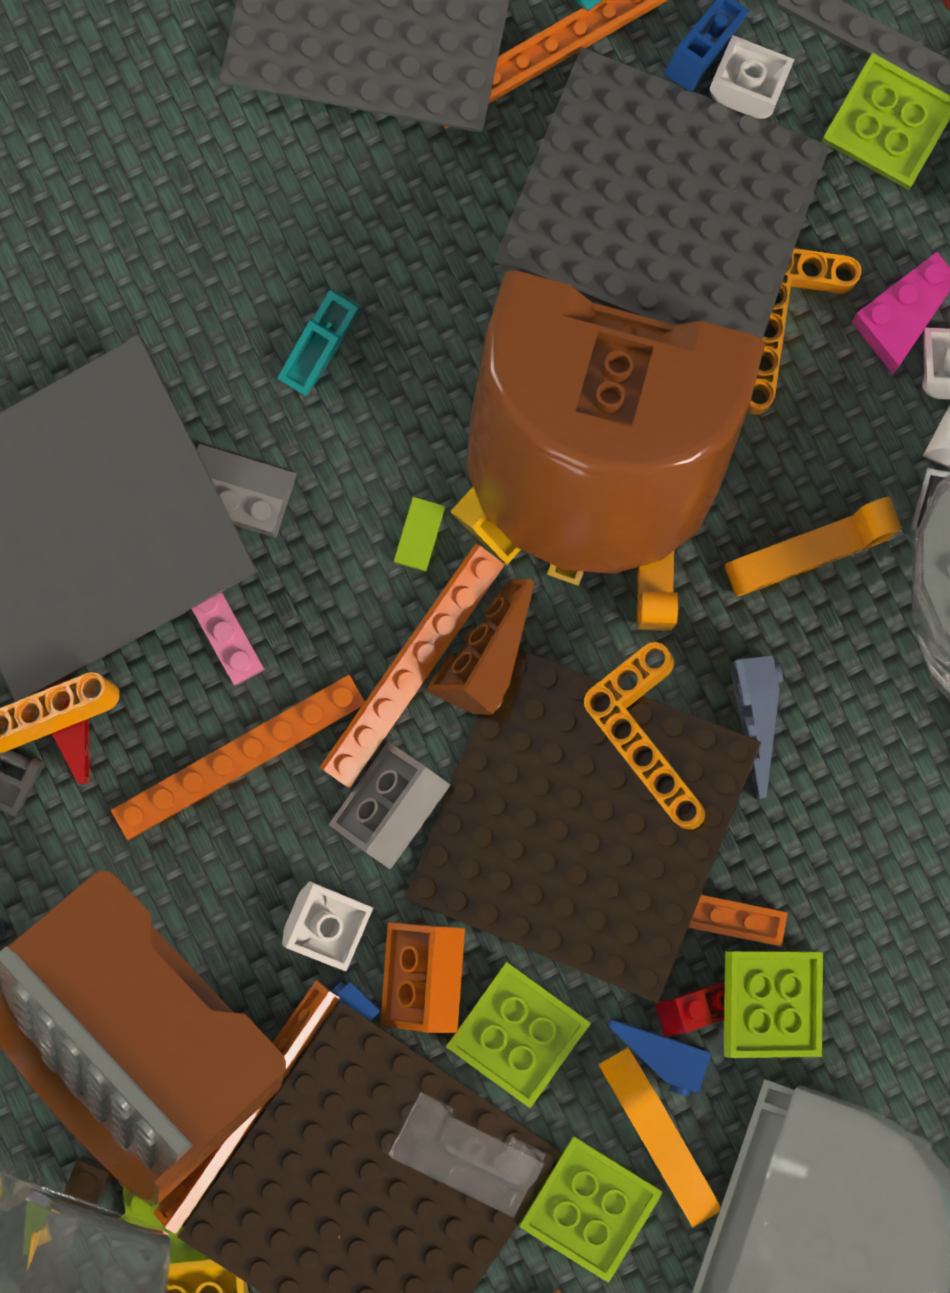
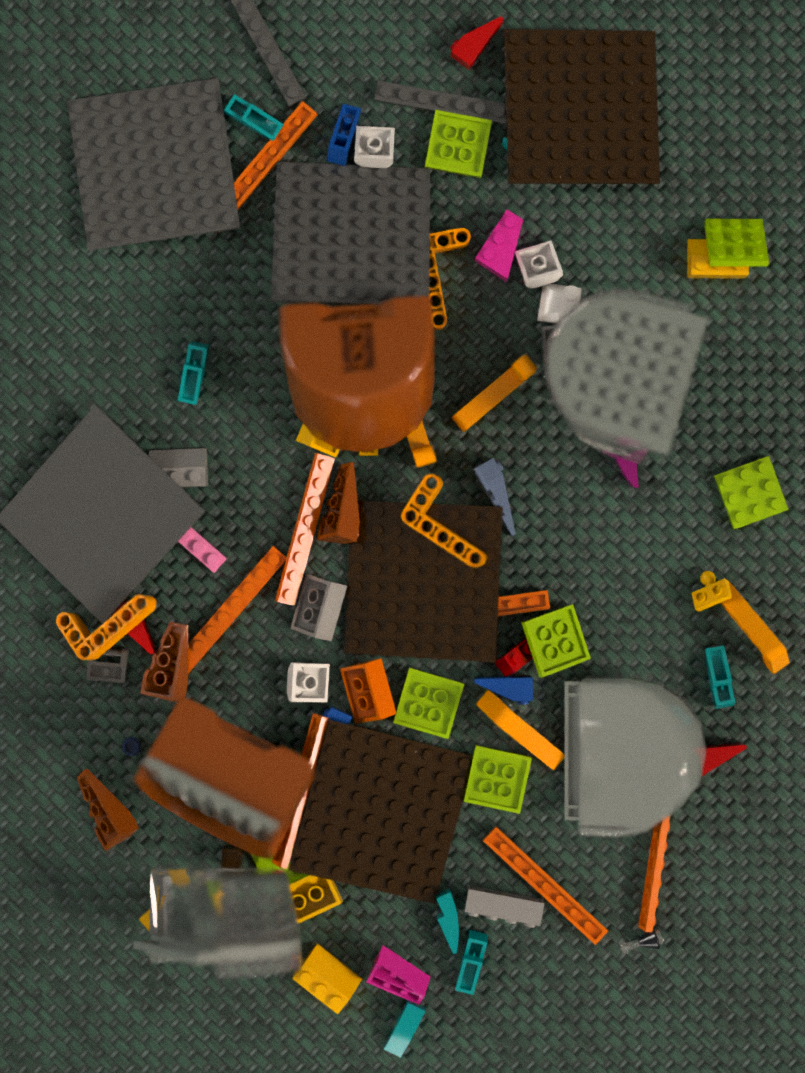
camera: 25 degrees left, 5 degrees up
clear windscreen [389,1092,546,1218] -> none
lime tile [394,497,446,572] -> none
none -> dark orange wedge [140,622,188,701]

